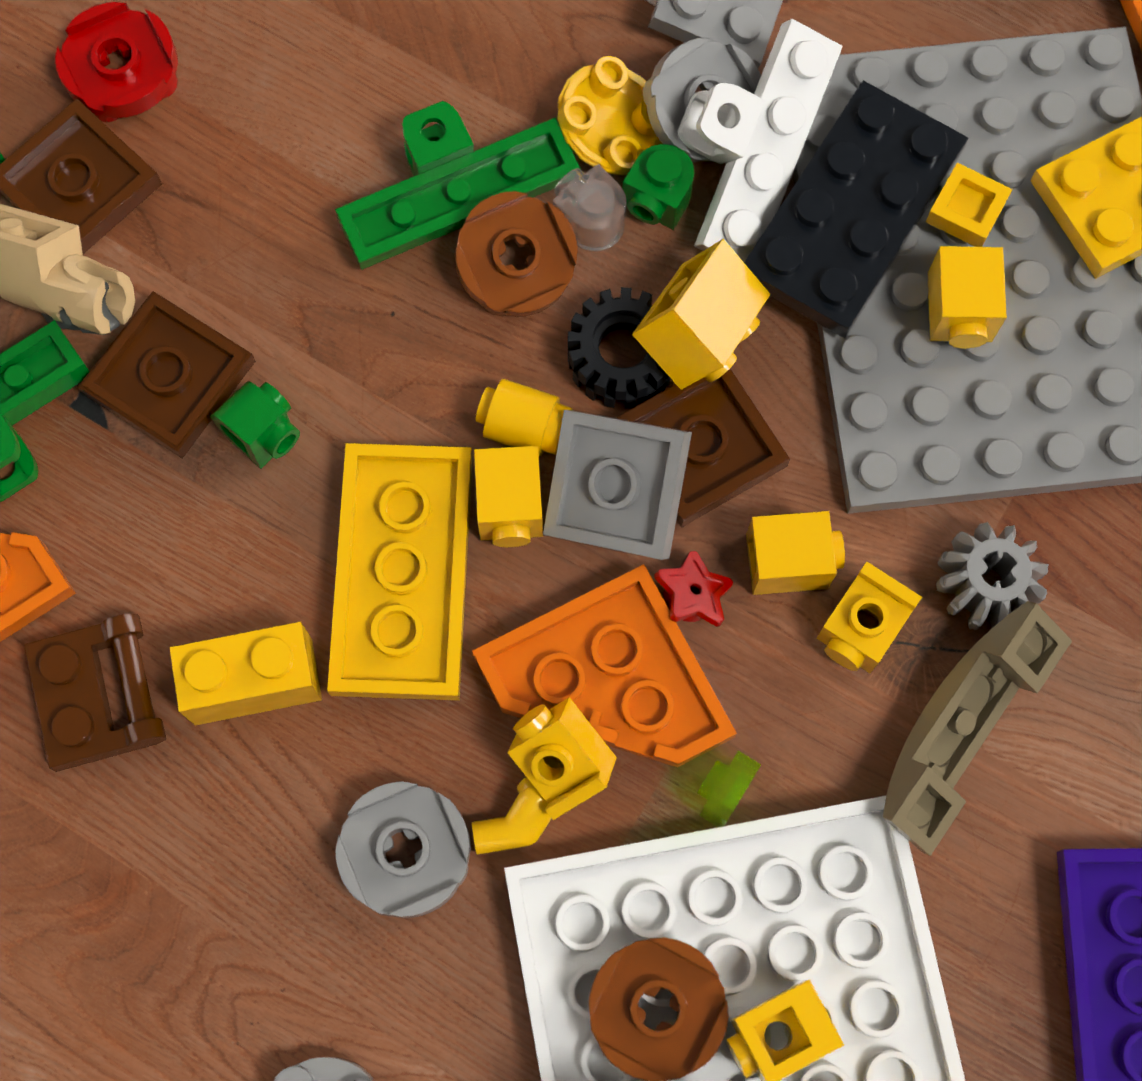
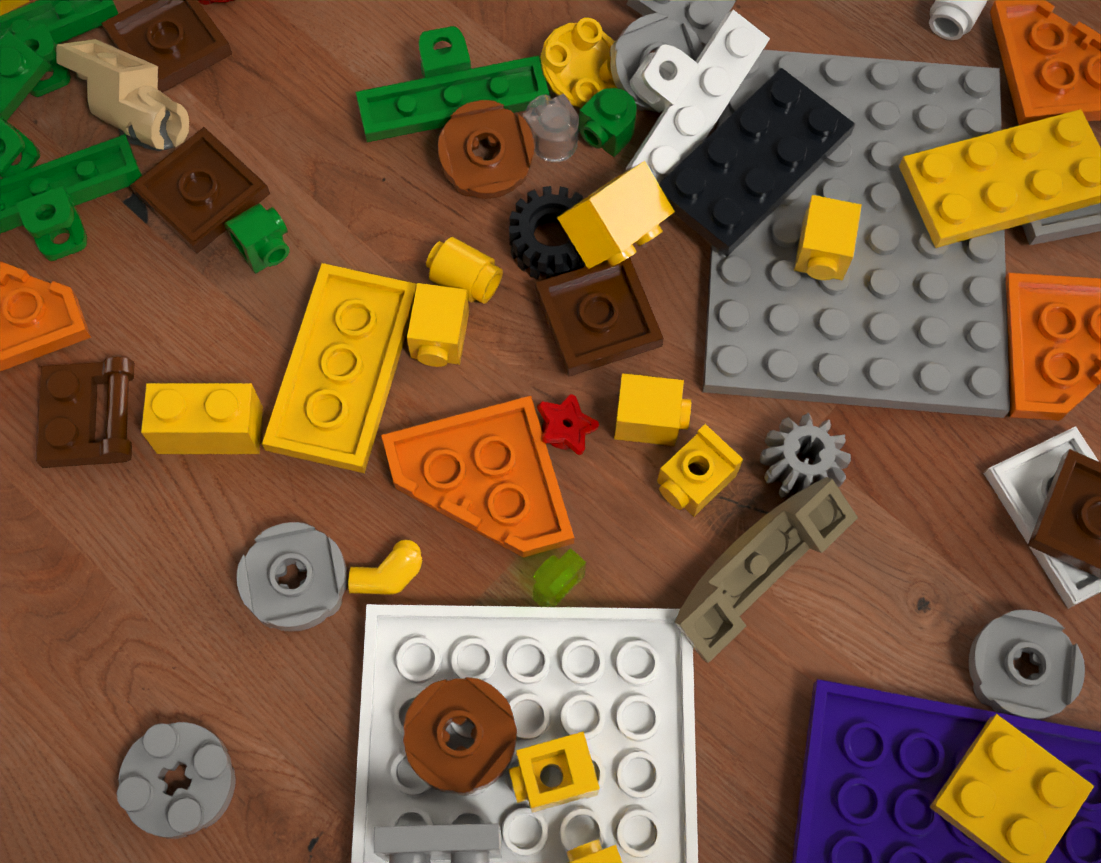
camera: 10 degrees right, 5 degrees down
yellow brick [507,697,617,820] -> none
light grey plate [543,410,692,560] -> none
yellow plate [926,162,1013,247] -> none

